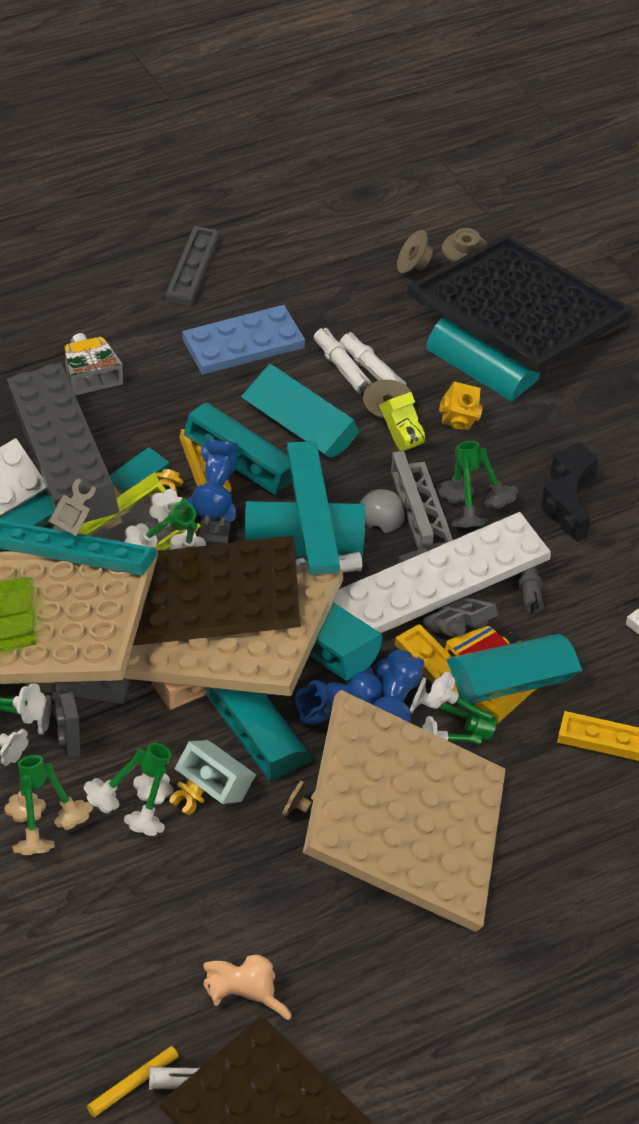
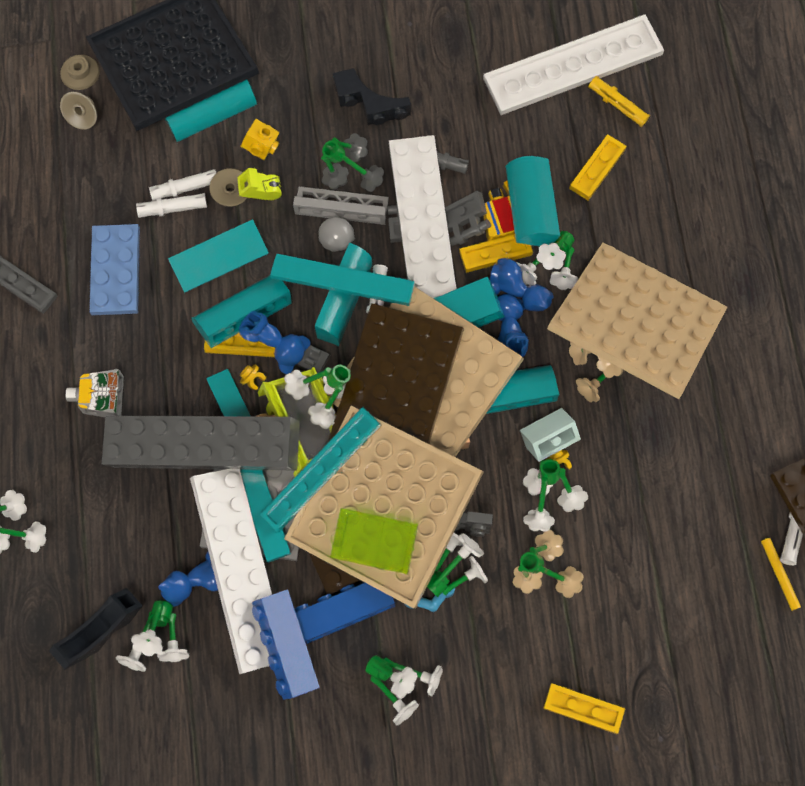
camera: 65 degrees left, 25 degrees up
dark tan plate [48,478,96,536] -> none
light nougat animal [203,955,292,1020] -> none

